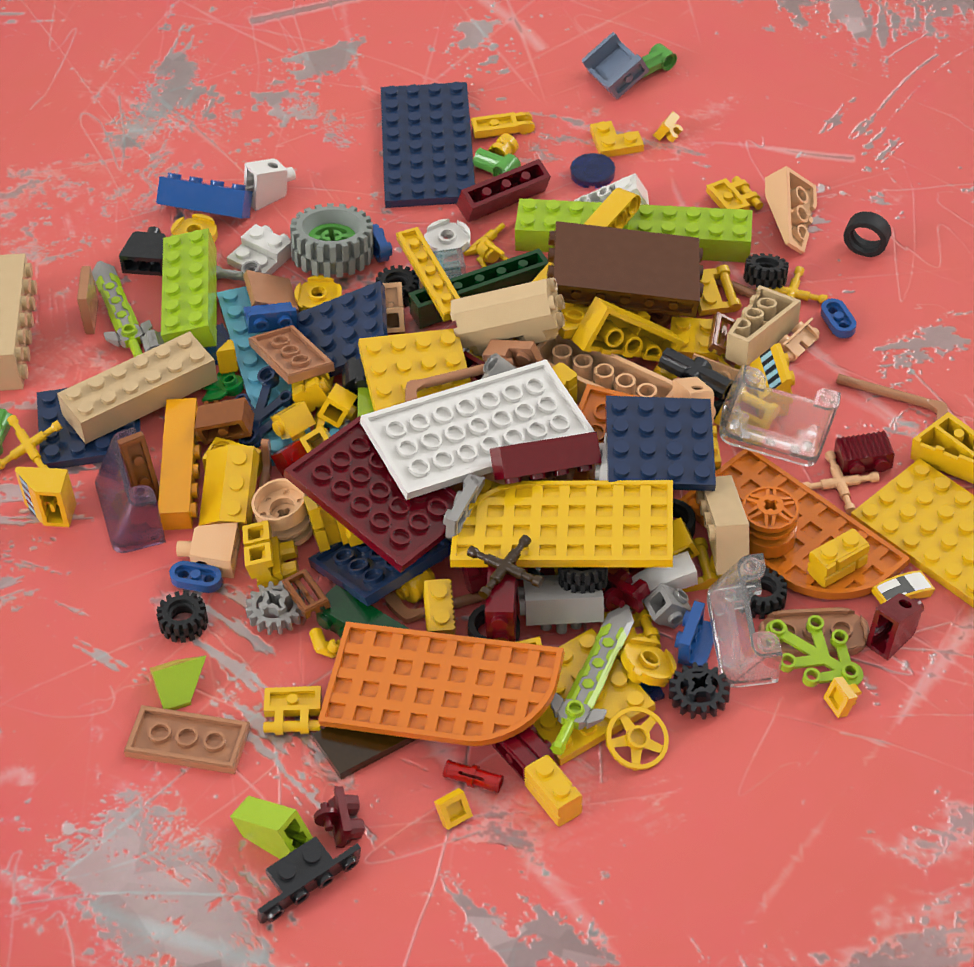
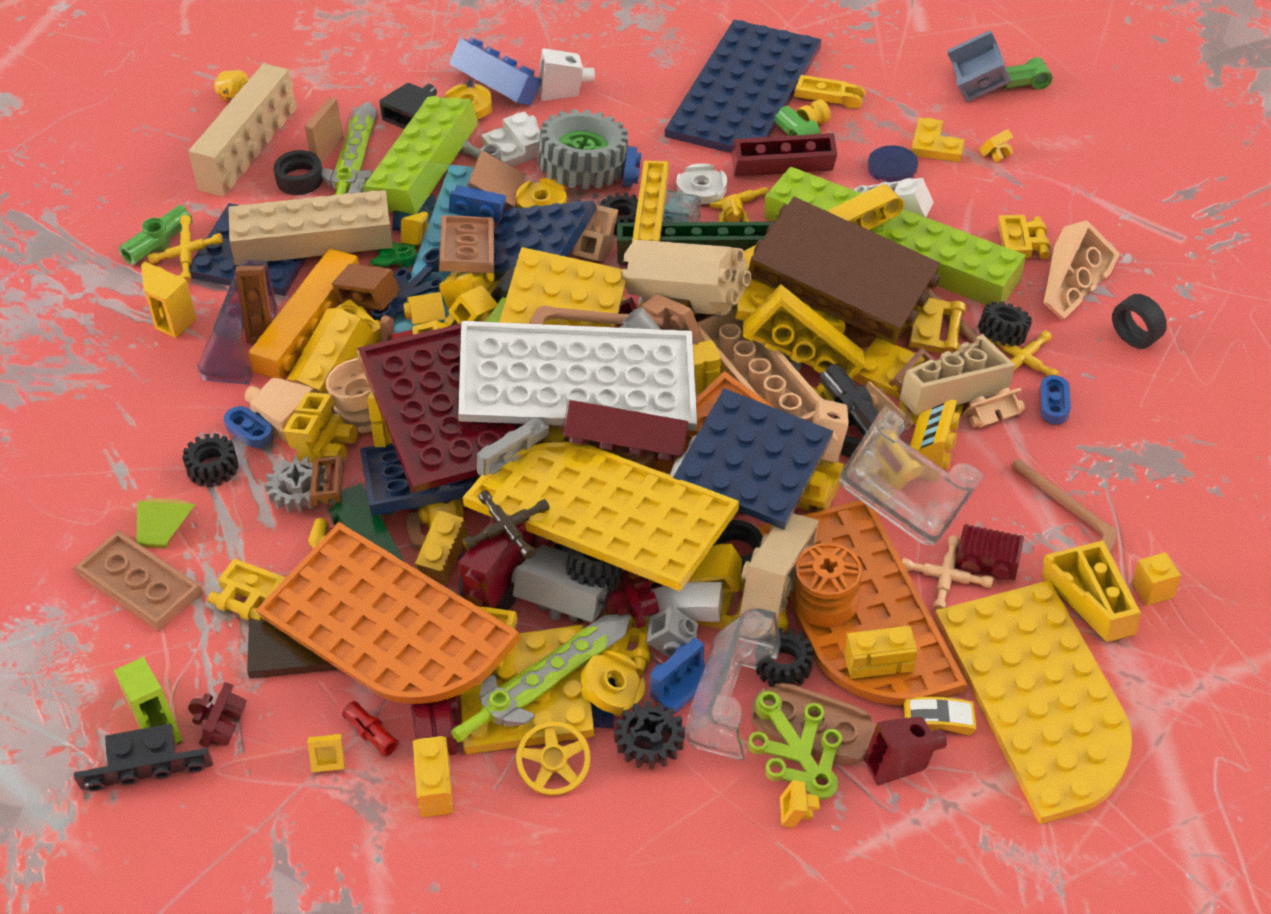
camera: 25 degrees right, 0 degrees up
none -> black tyre [273,150,323,195]

